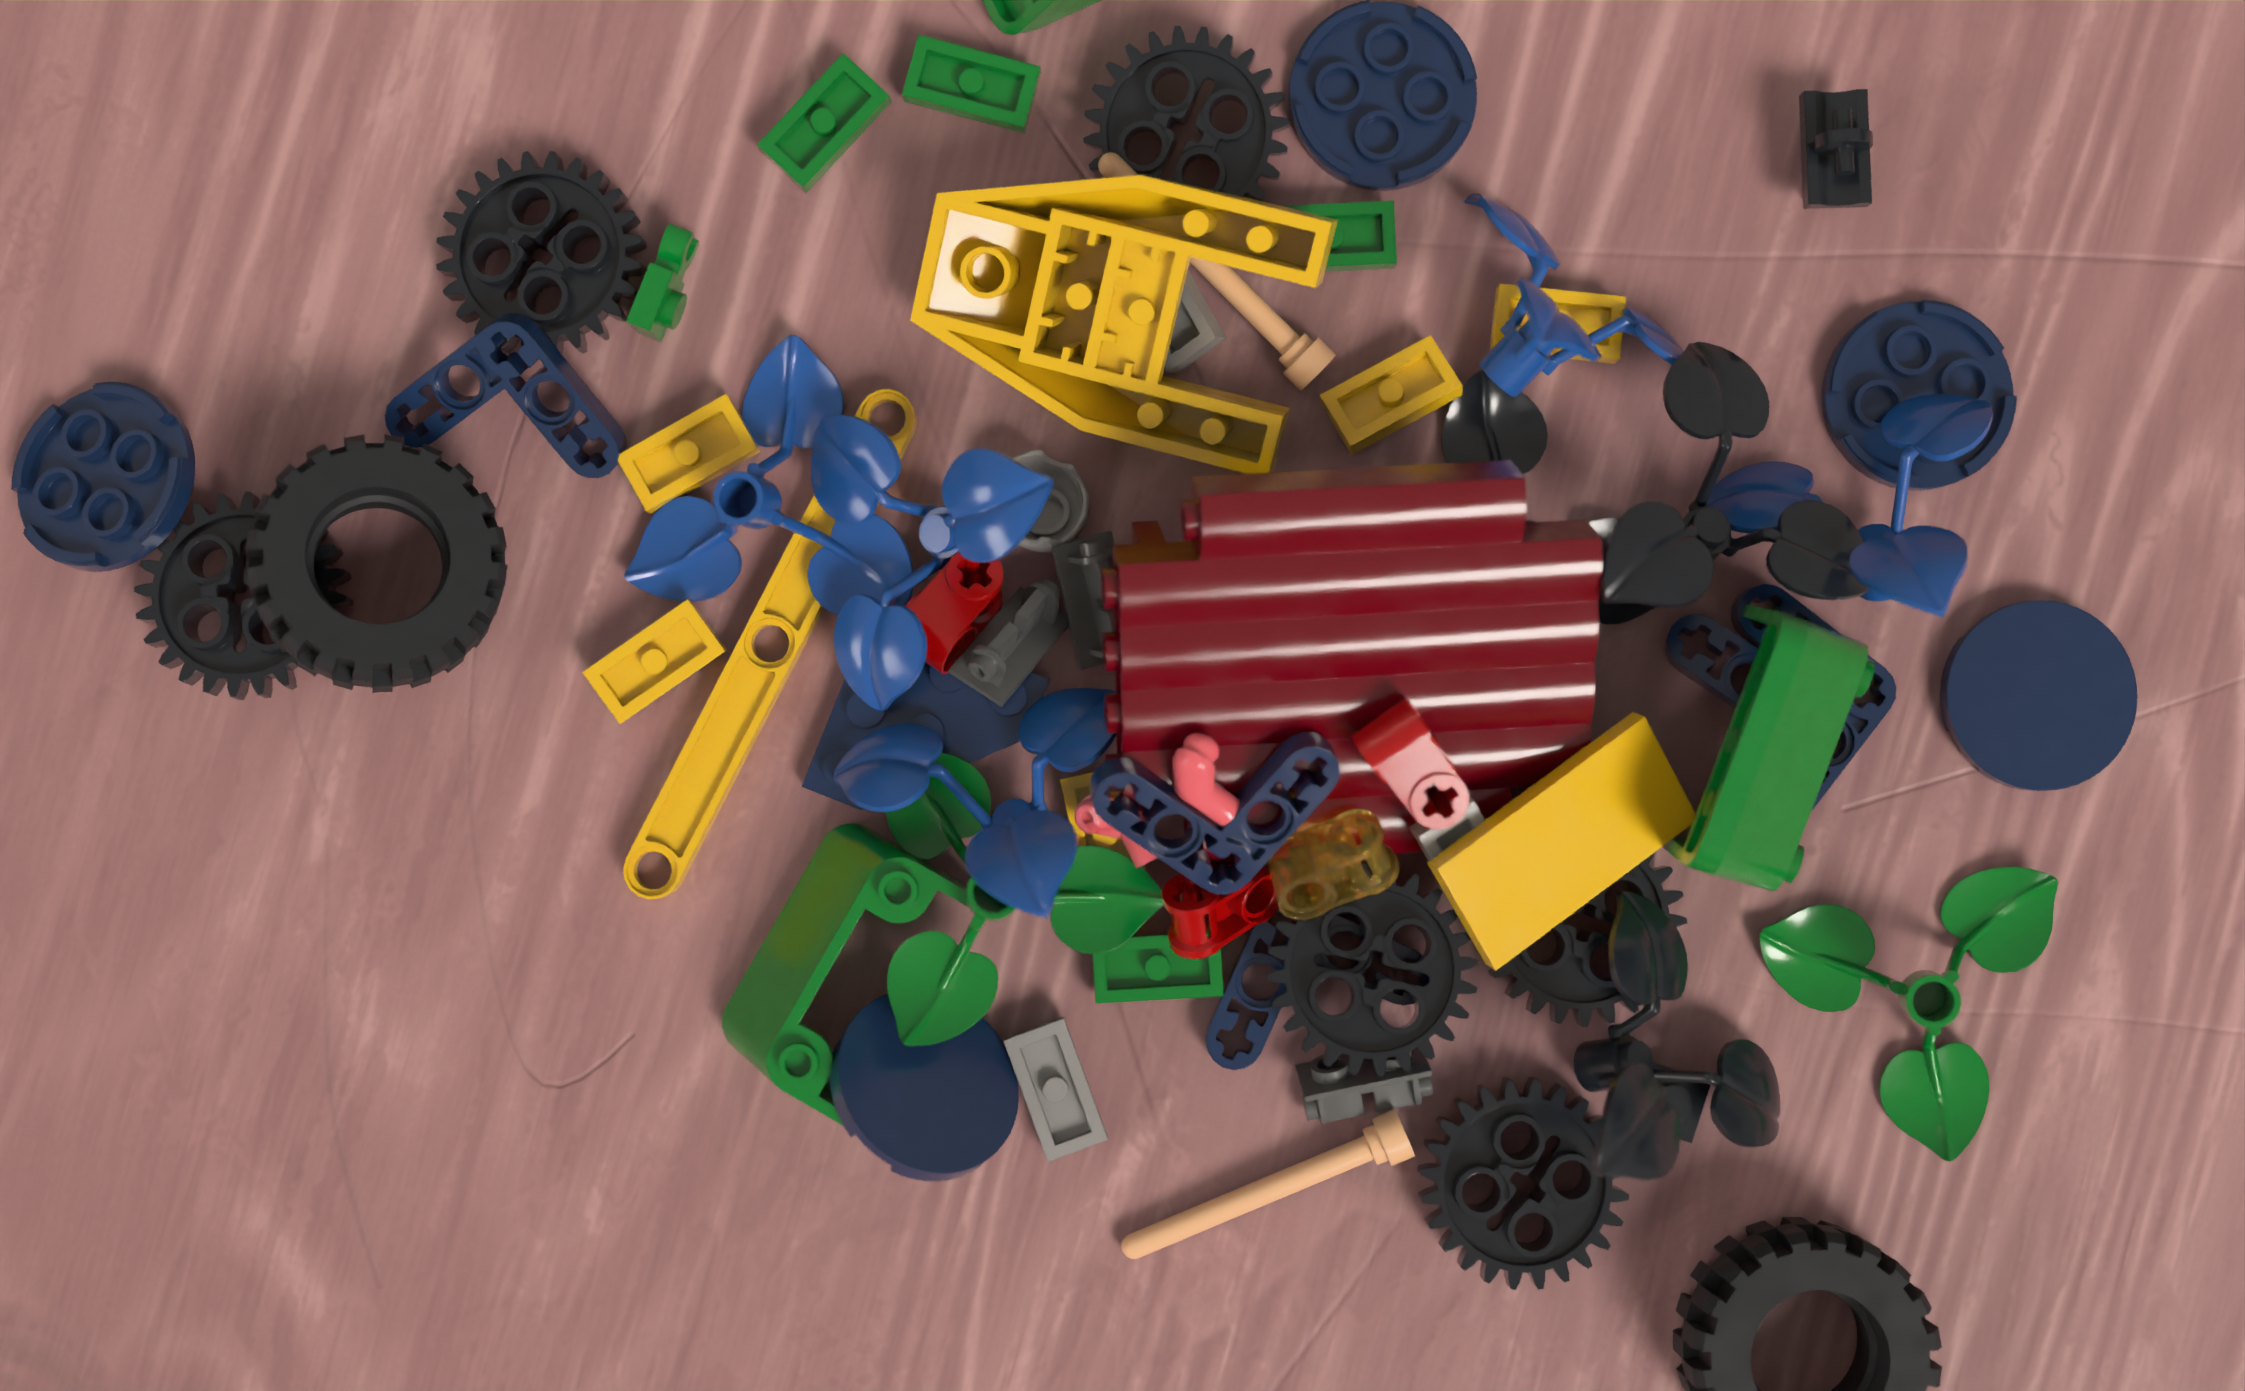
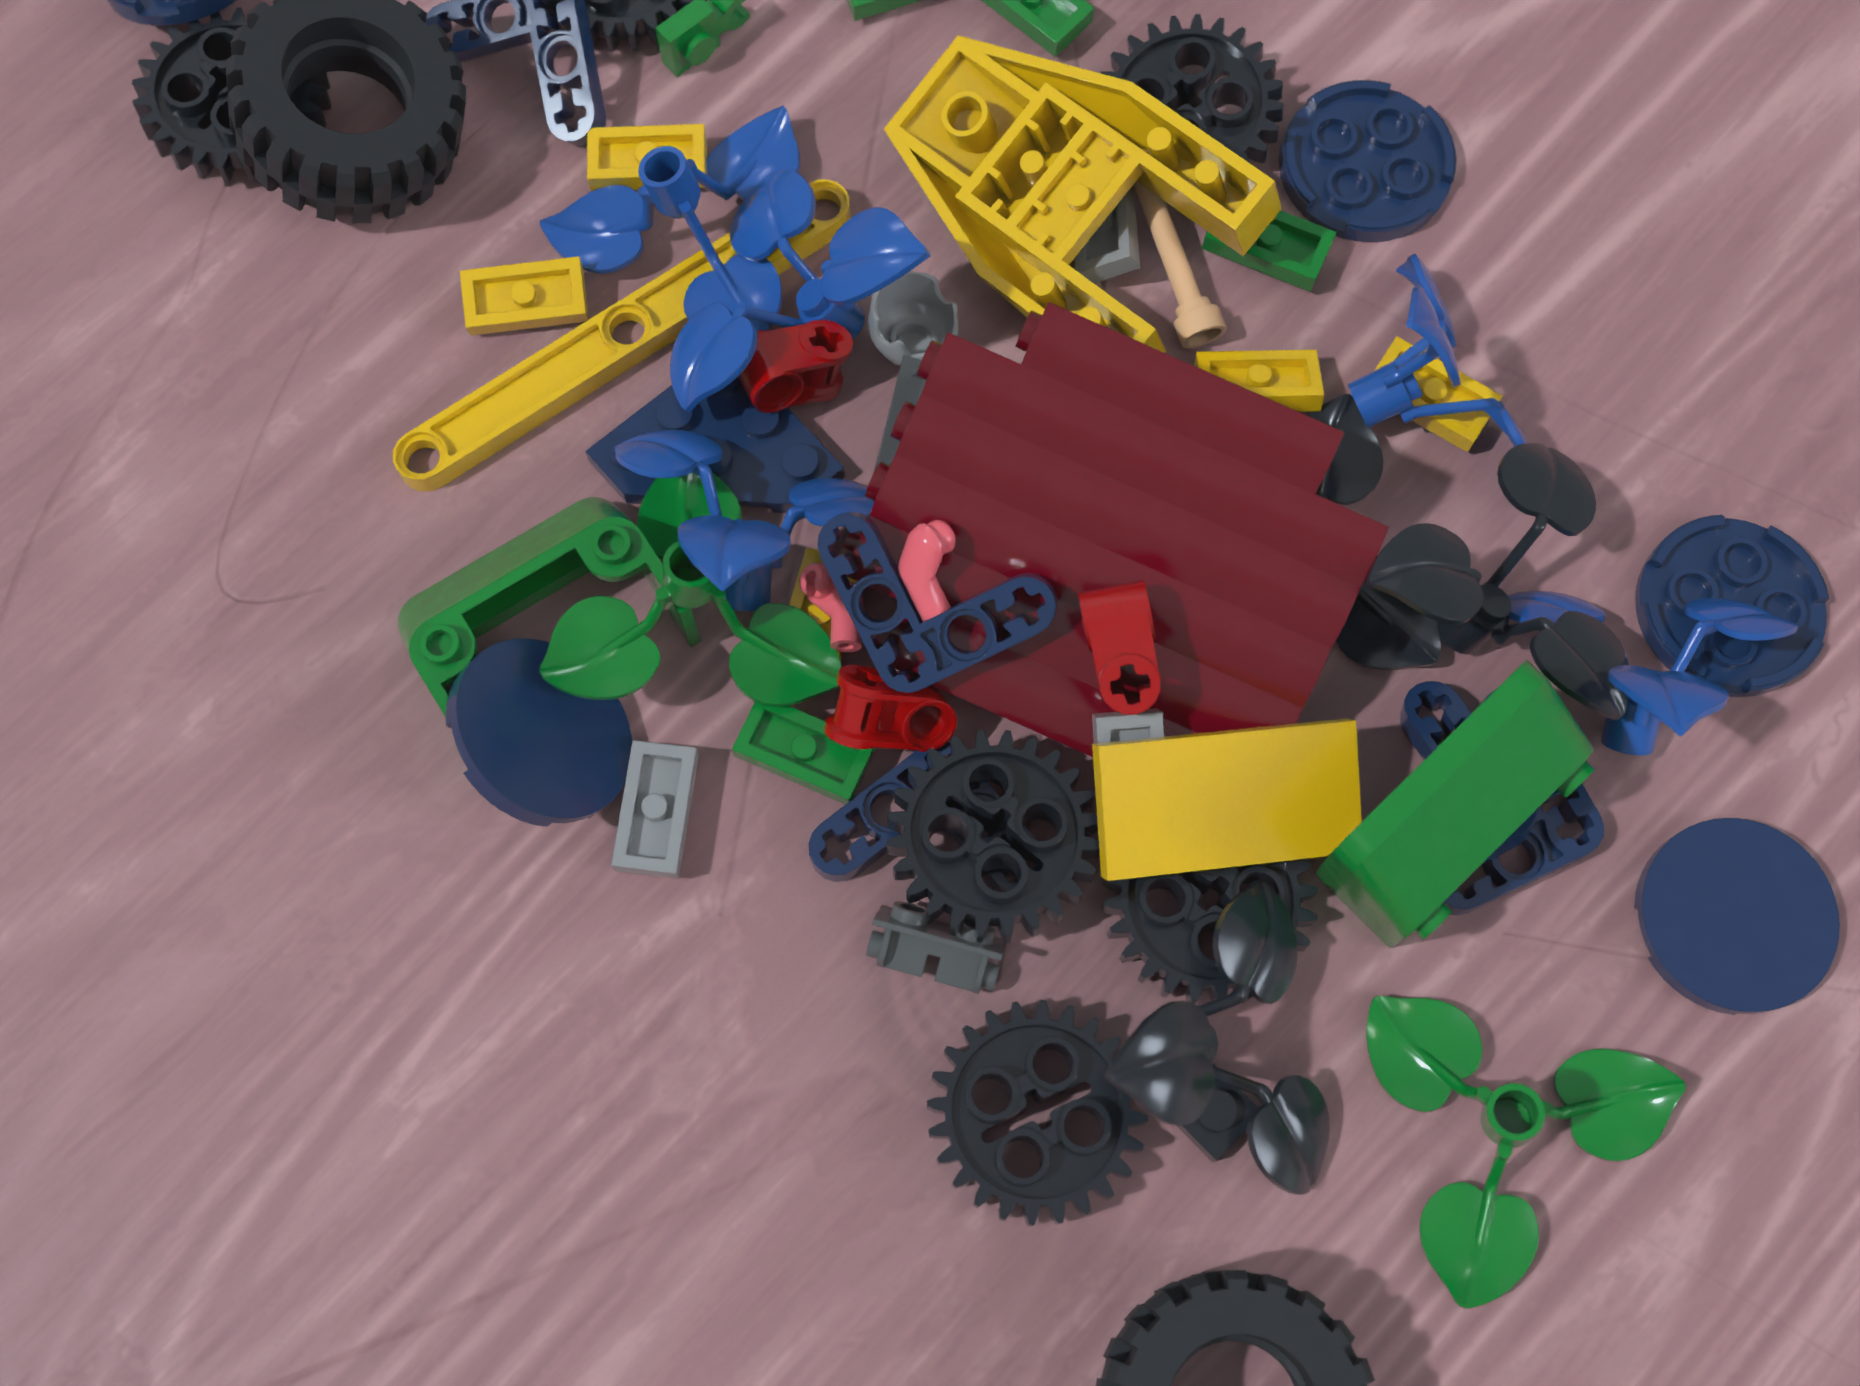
camera: 30 degrees right, 15 degrees down
dark grey hinge [949,579,1069,707] -> none
light nougat piece [1121,1109,1415,1259] -> none
clear yellow piece [1267,809,1400,920] -> none
black hips [1799,89,1873,209] -> none

